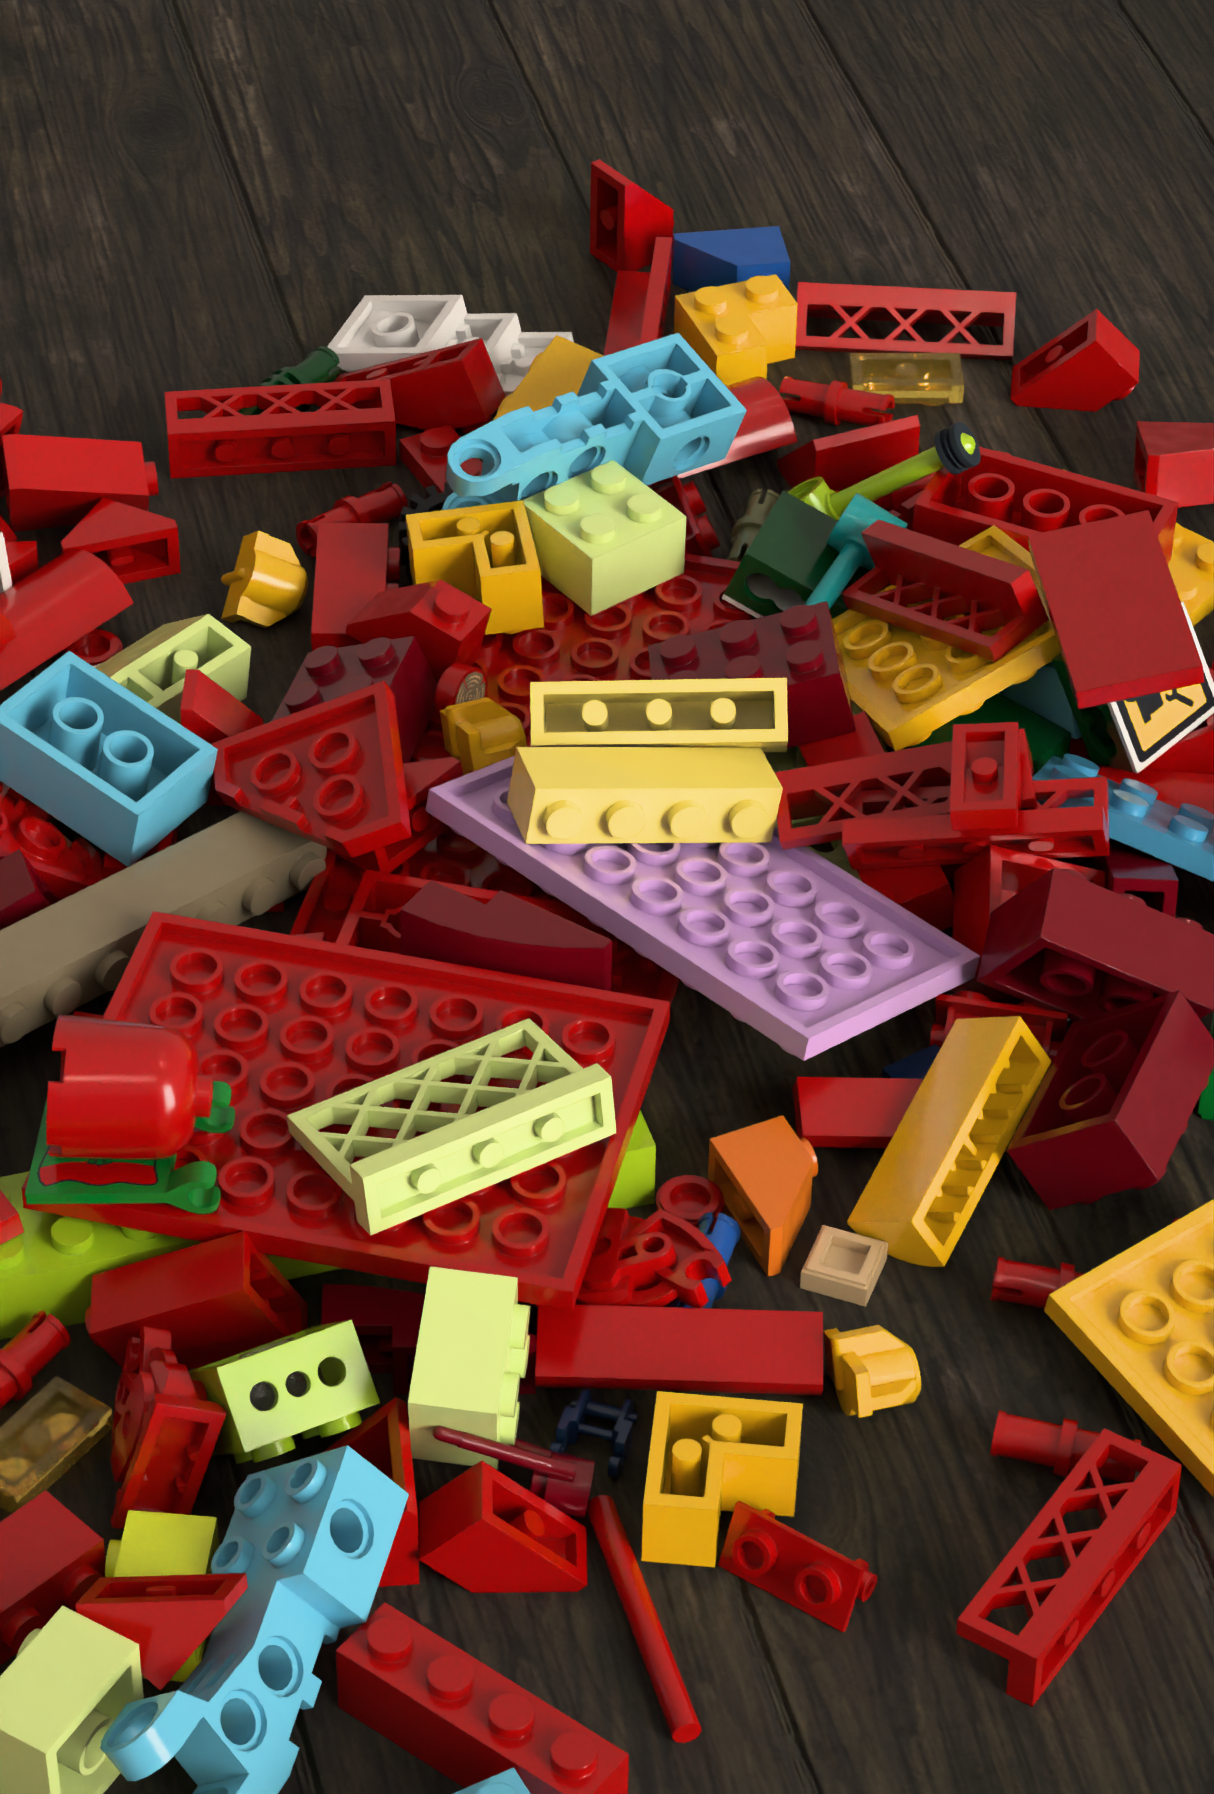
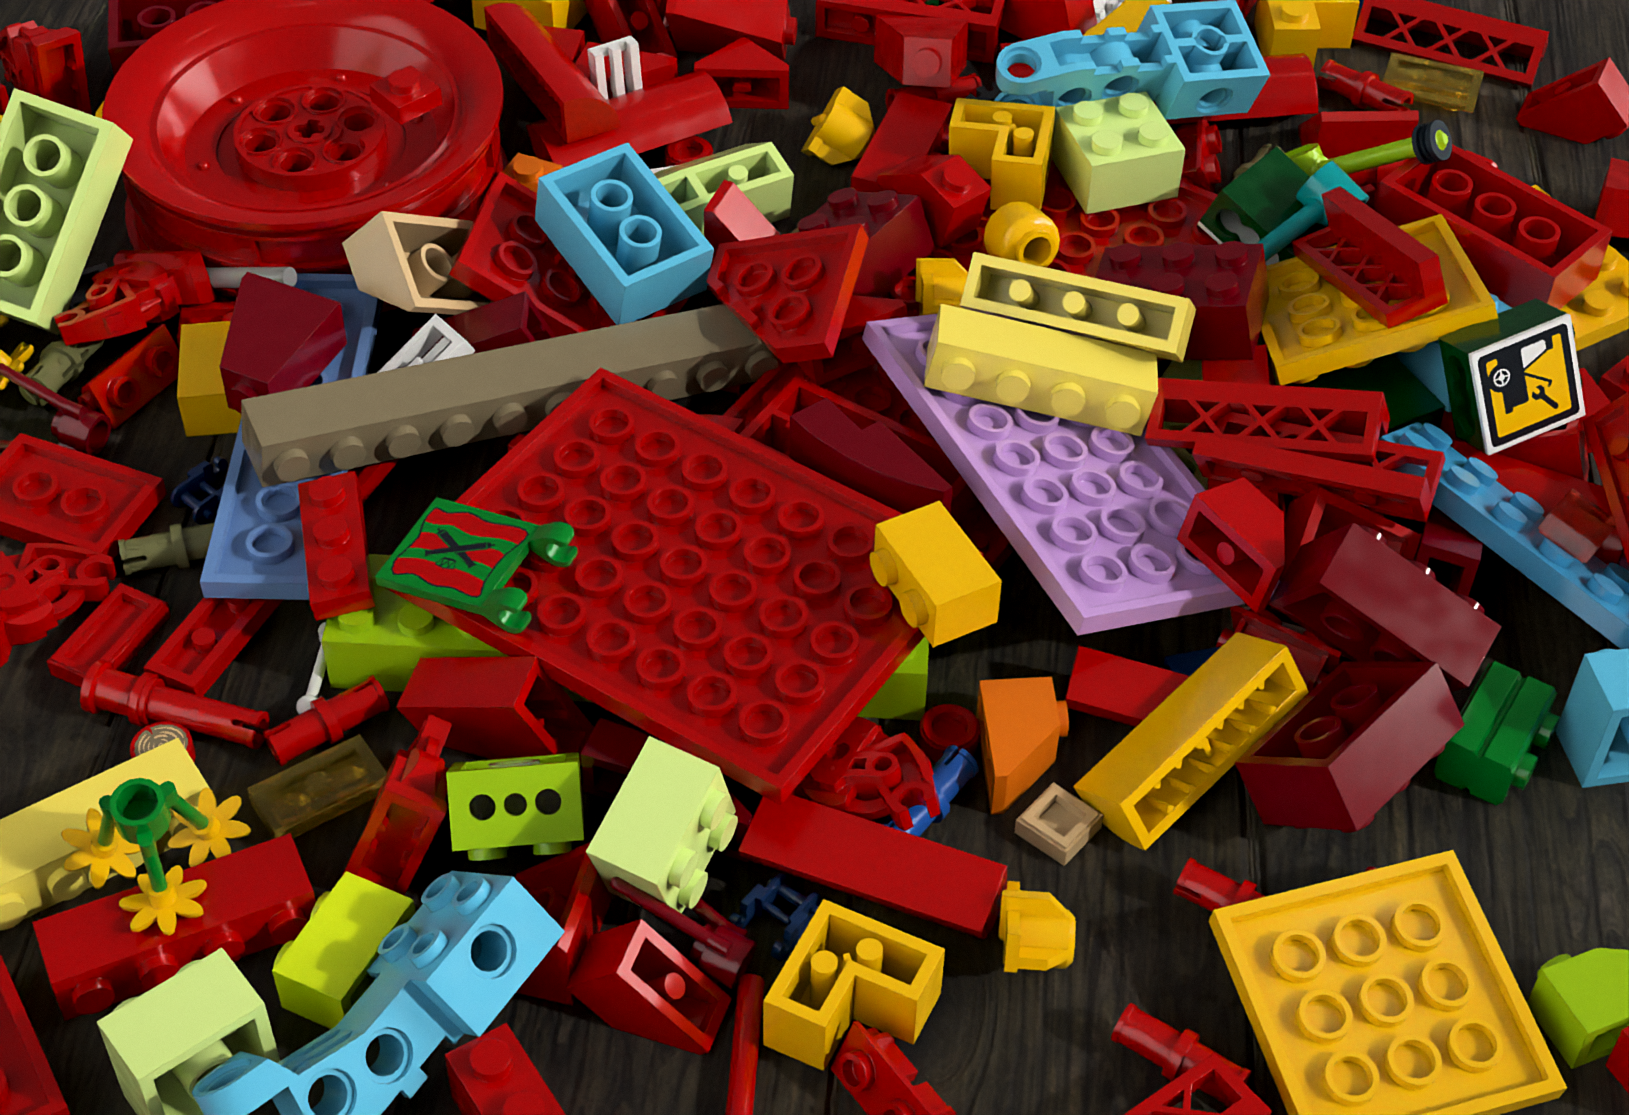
camera: 20 degrees right, 5 degrees up
red cylinder [46,1015,213,1160] -> none
red slope [75,1573,248,1691] -> none
yellowish green fence [287,1018,616,1236] -> none
red tile [434,662,488,719] -> none
red slope [949,722,1022,831] -> none
red tile [1028,510,1204,709] -> none
none -> yellow brick [870,500,1002,647]
none -> red slope [874,14,969,88]
none -> yellow head [983,201,1060,268]
none -> red slope [1177,477,1285,613]

